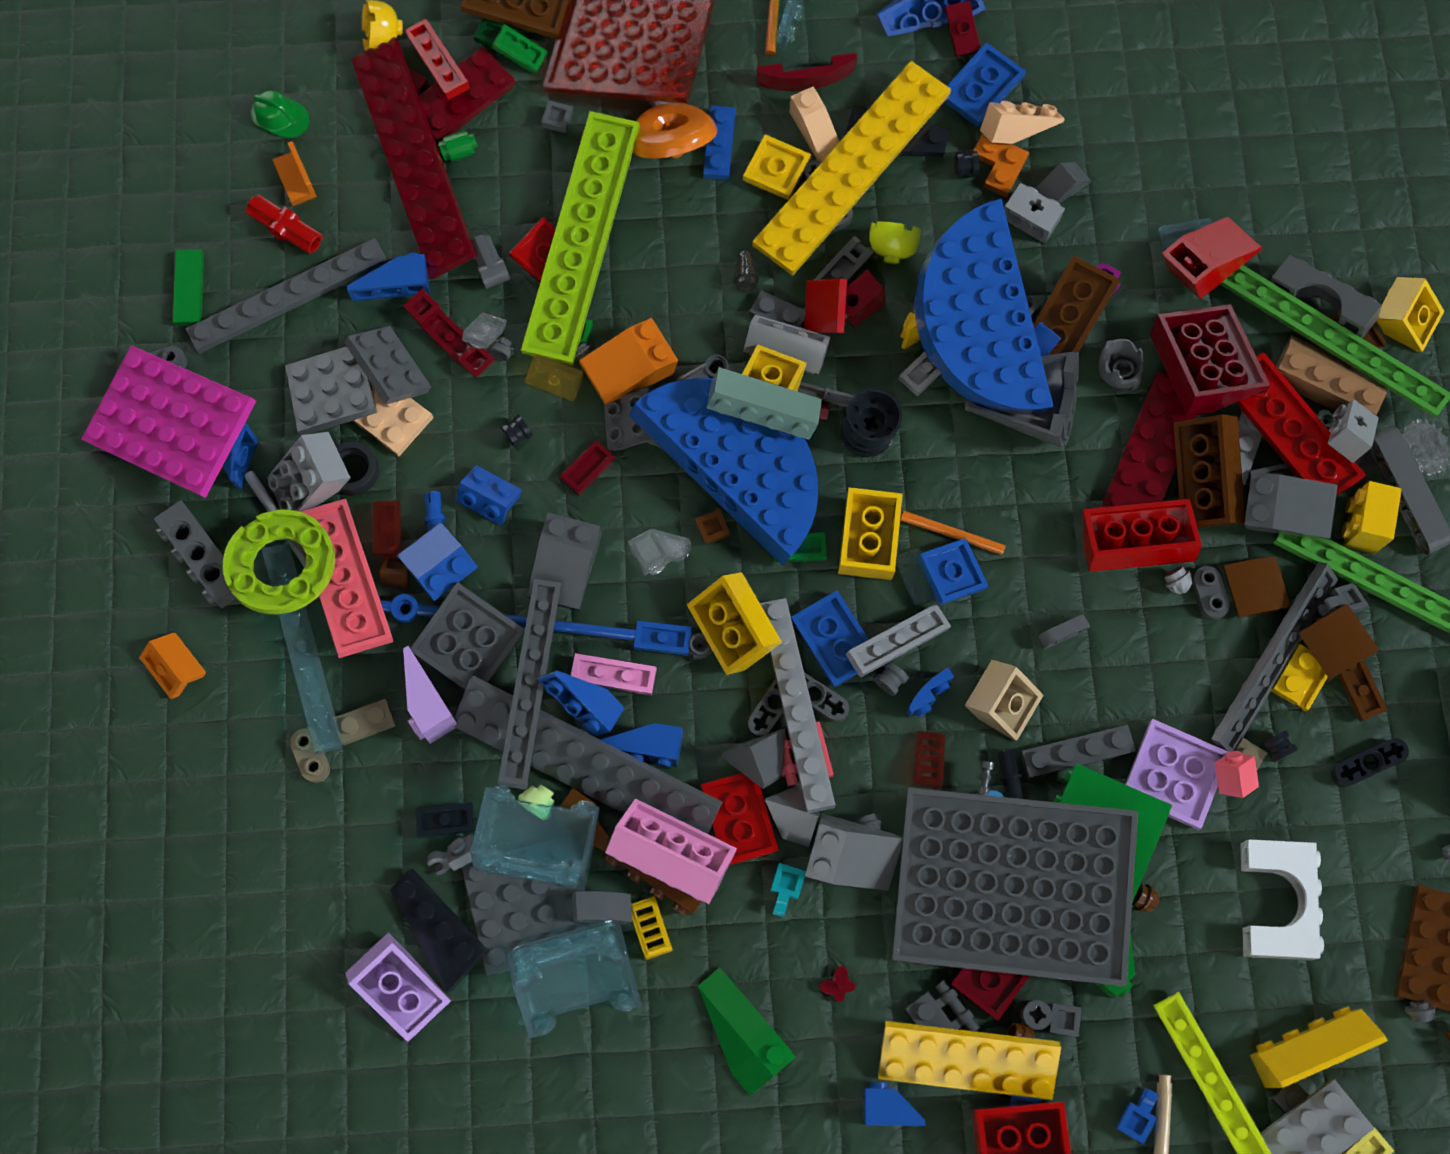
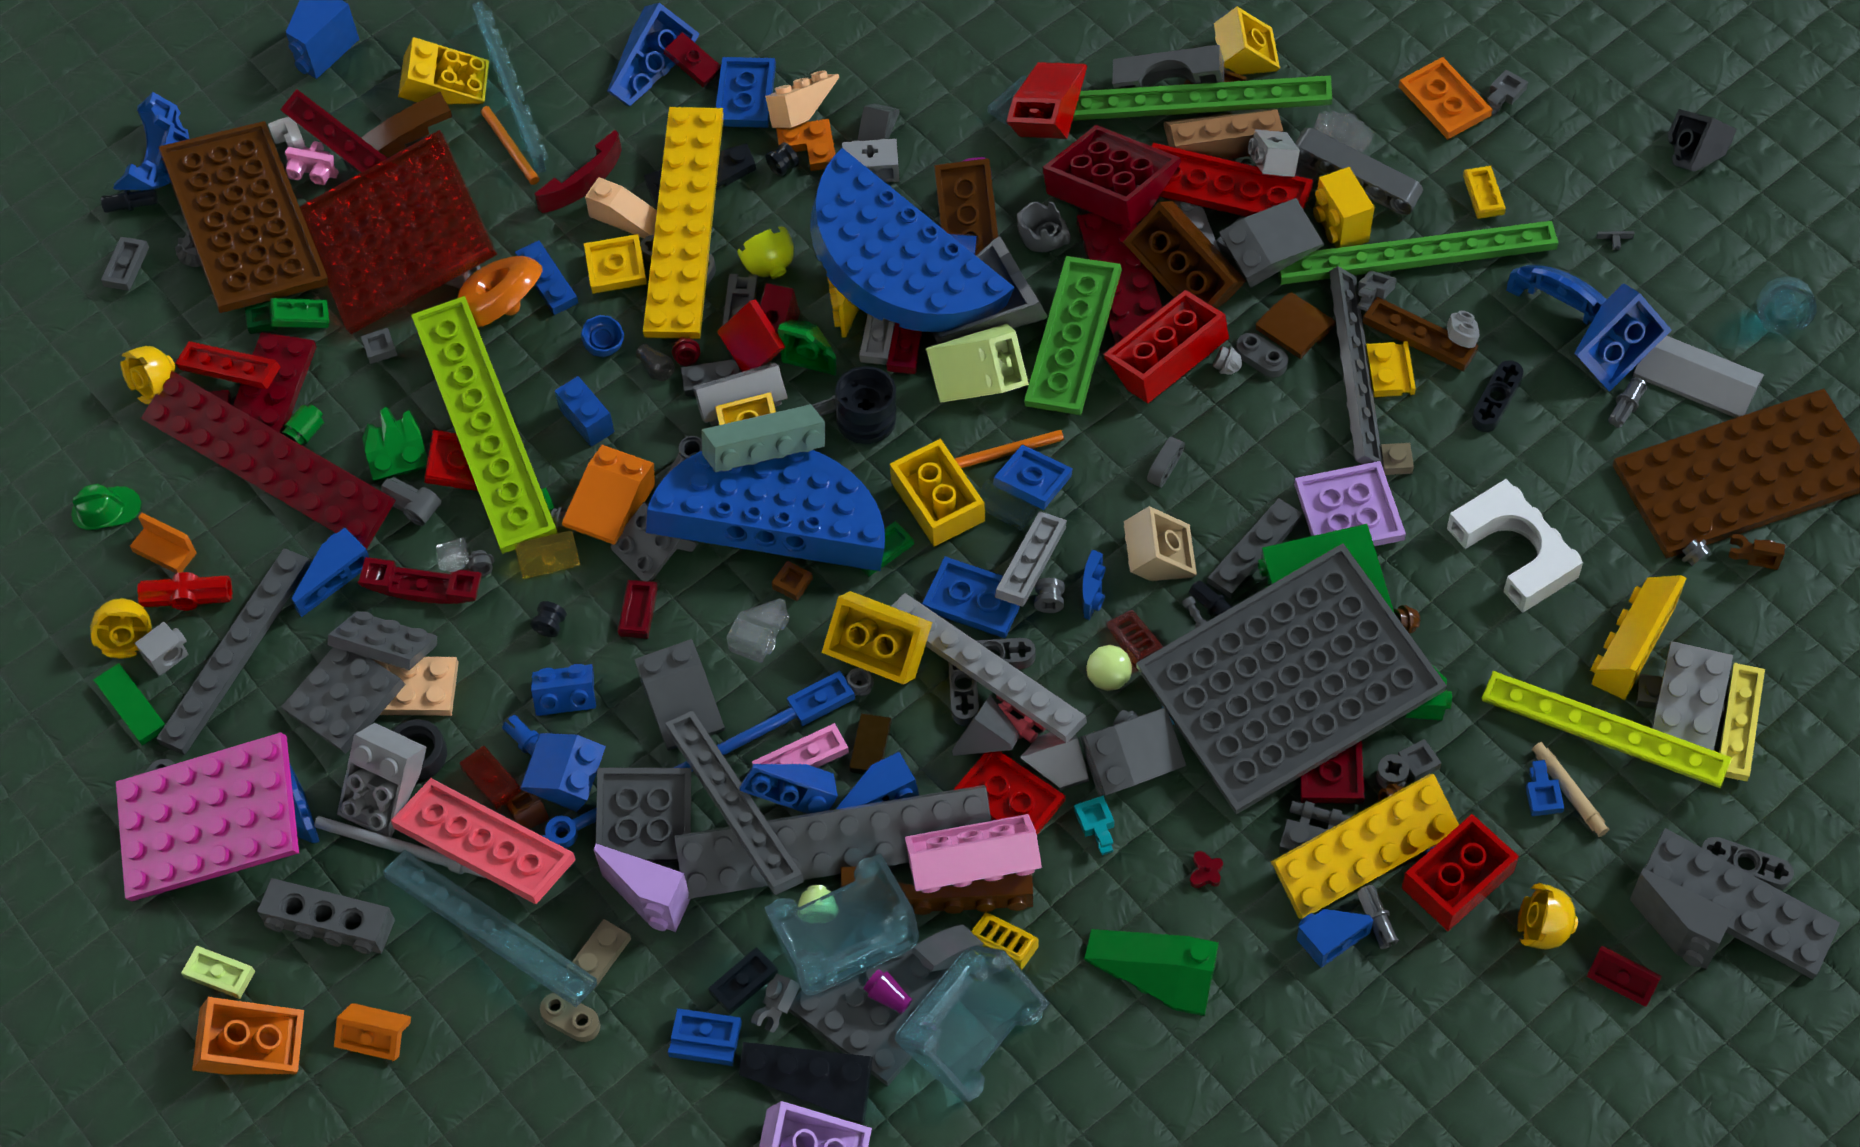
camera: 30 degrees left, 15 degrees down
lime plate [223,510,335,614] -> none
coral brick [1215,751,1259,798] -> none
black wheel [1262,730,1298,762] -> none
reddish brown slope [1299,604,1379,679] -> none
none -> yellow cylinder [90,598,152,659]
none -> light grey brick [135,622,189,676]
none -> yellowish green plate [181,945,255,999]
none -> orange slope [192,997,304,1075]
none -> green plate [362,407,428,483]
none -> blue brick [555,376,615,447]
none -> blue hair [581,315,624,358]
none -> blue plate [668,1008,742,1066]
none -> dark red plate [672,337,700,366]
none -> green slope [778,319,837,375]
none -> dark brown tile [849,713,892,774]
none -> magenta cone [863,969,913,1015]
none -> dark red plate [887,323,924,374]
none -> yellowish green slope [926,323,1029,403]
none -> bright green plate [1024,256,1122,415]
none -> yellowish green hair [1086,645,1132,691]
none -> dark grey axle [1357,885,1399,949]
none -> light grey plate [1447,311,1480,348]

